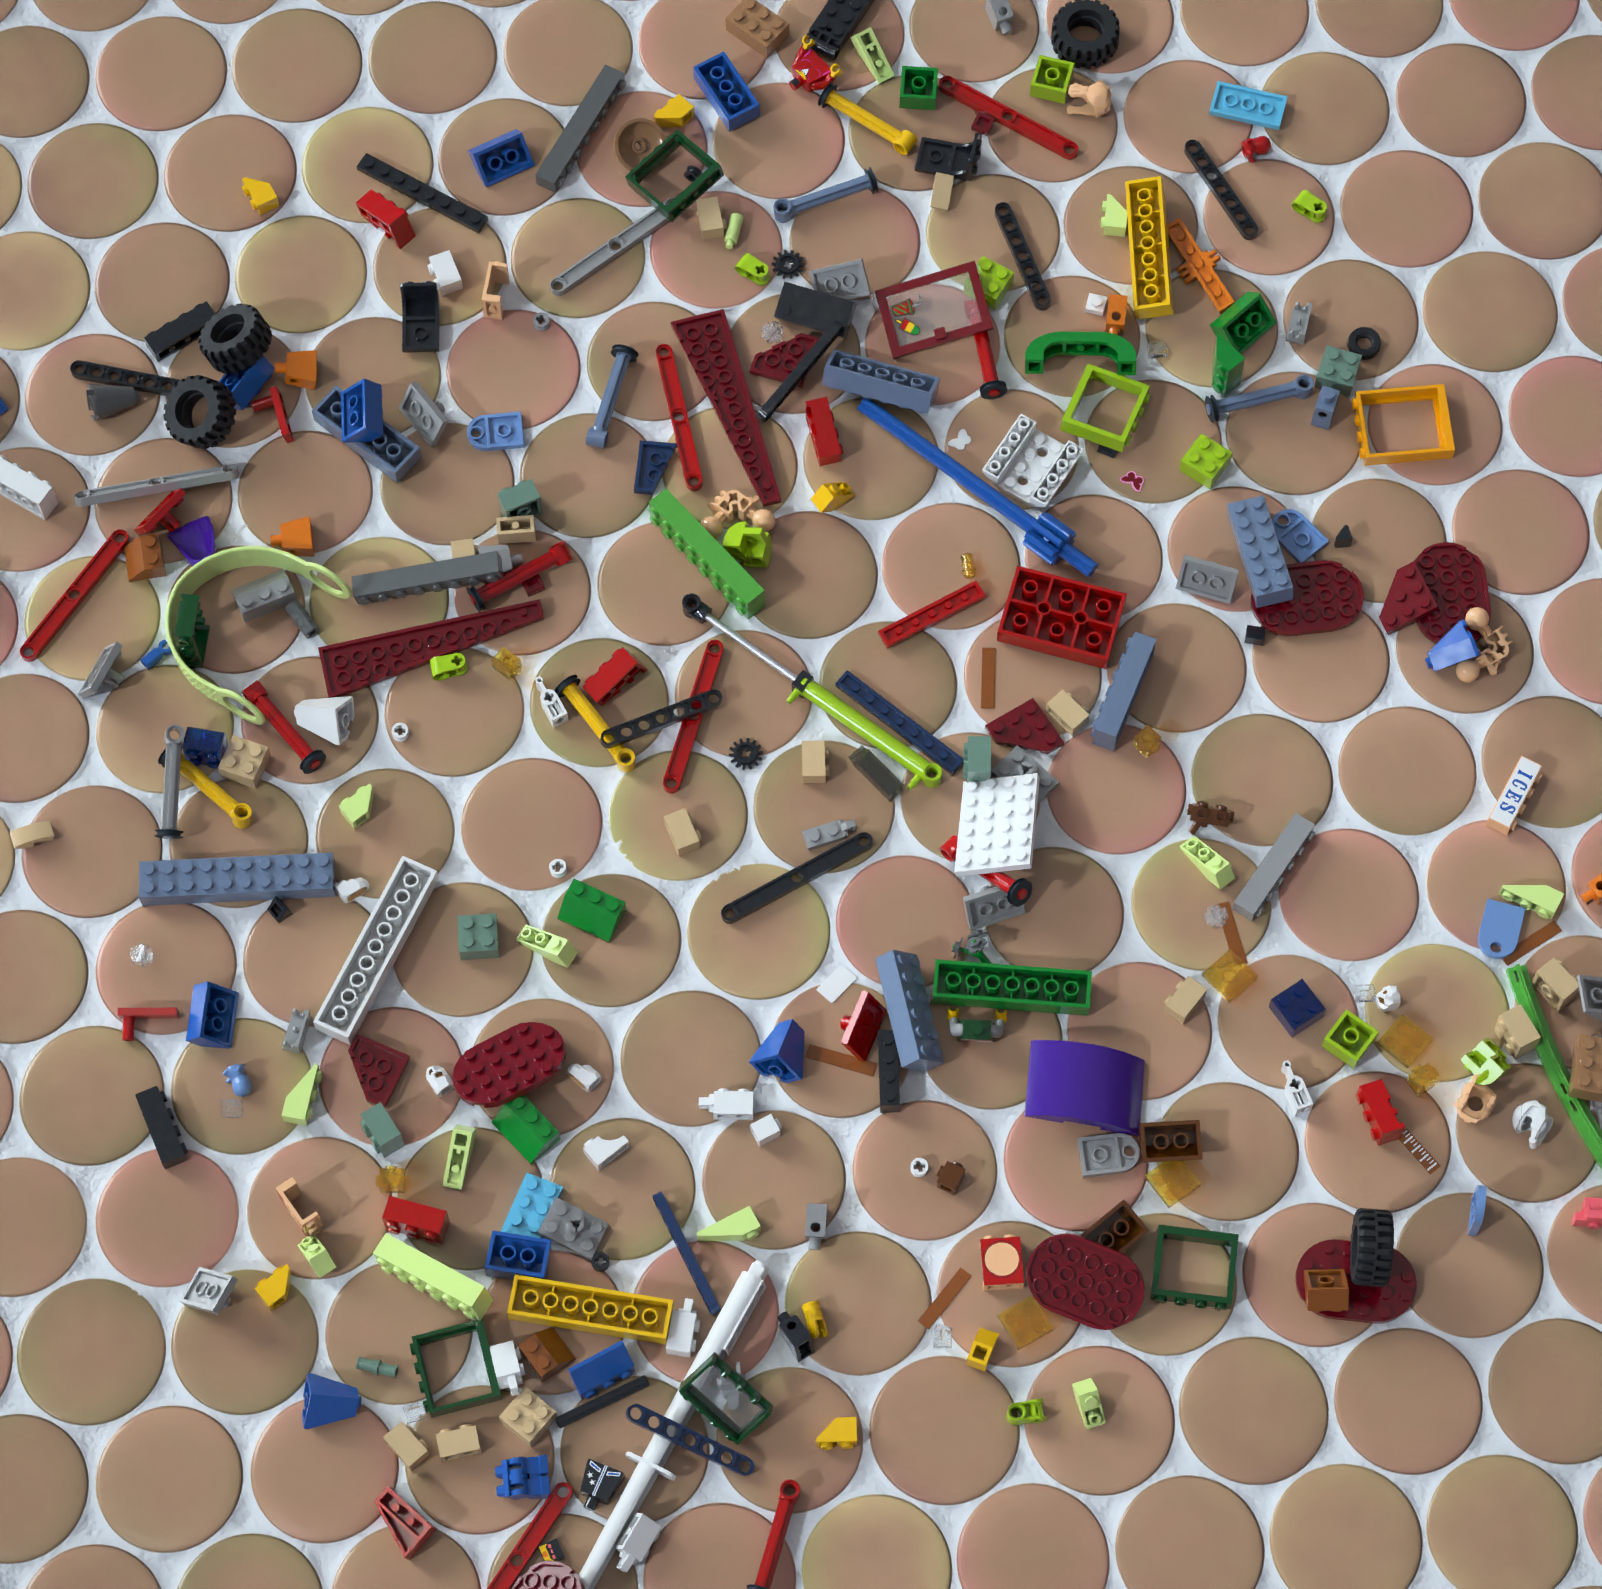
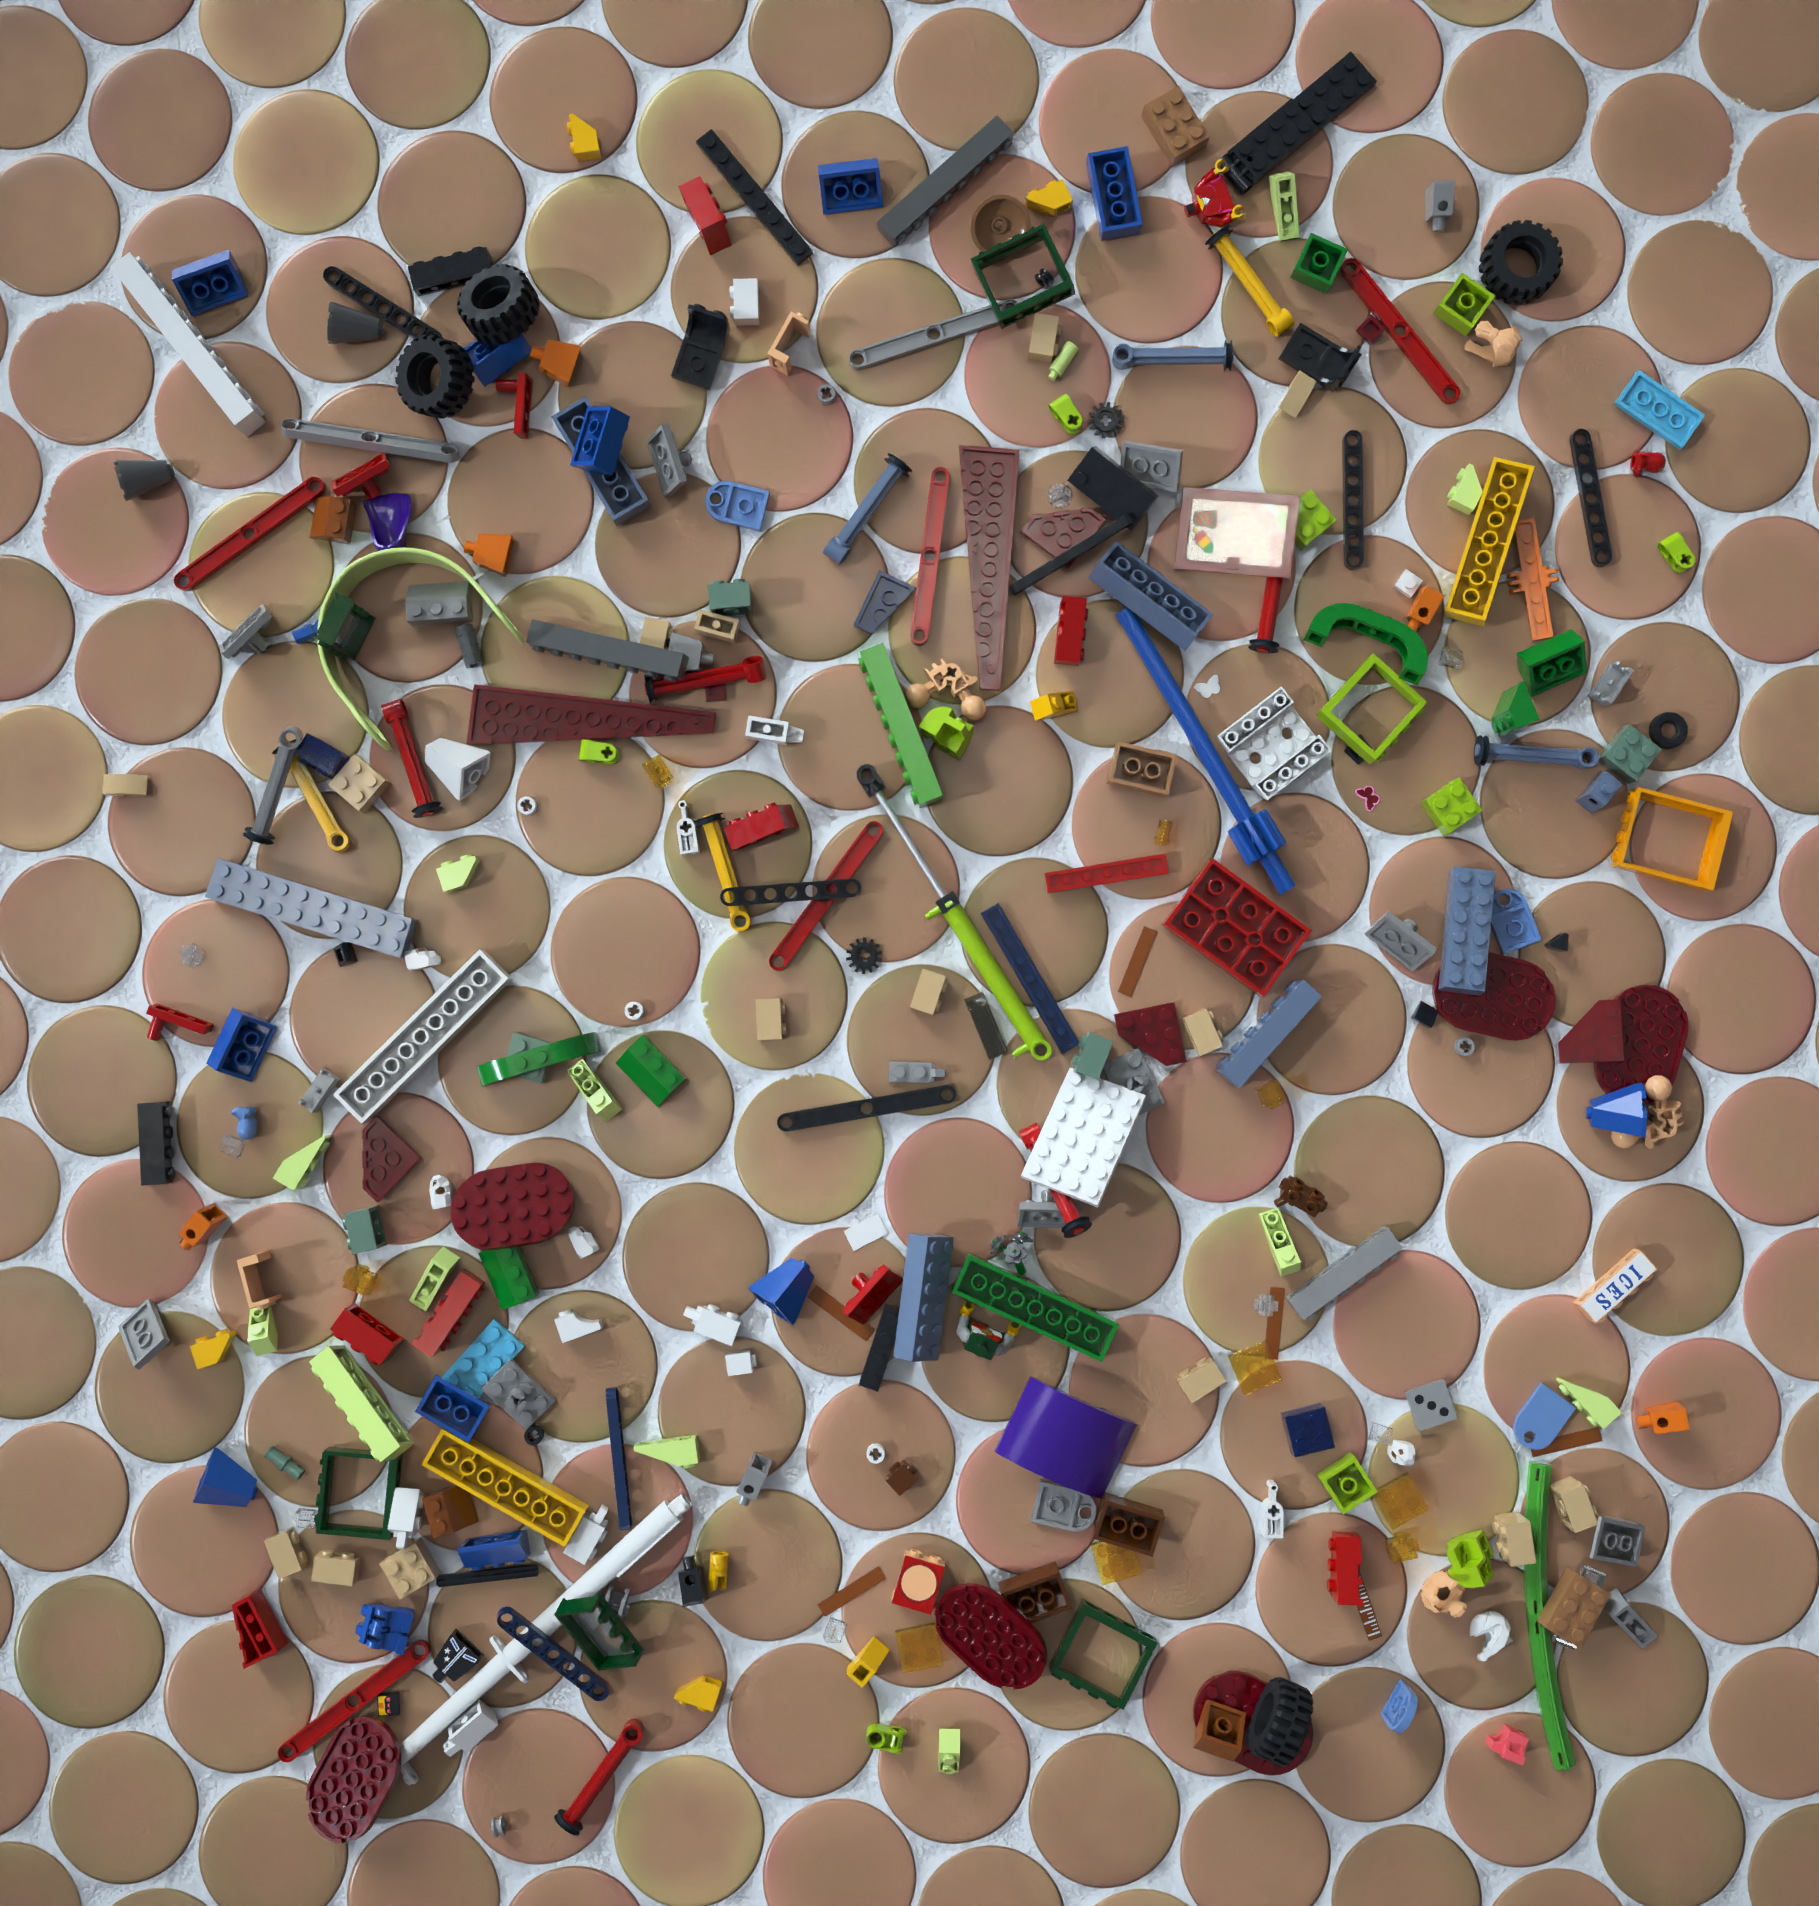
camera: 20 degrees right, 20 degrees up
none -> orange torso [179,1203,228,1250]
none -> red wedge [411,1269,485,1358]
none -> green arch [476,1032,601,1087]
none -> white hinge [745,715,804,745]
none -> medium nougat brick [1106,741,1177,798]
none -> light grey tile [1404,1378,1458,1432]
none -> light grey bush [1454,1038,1475,1056]

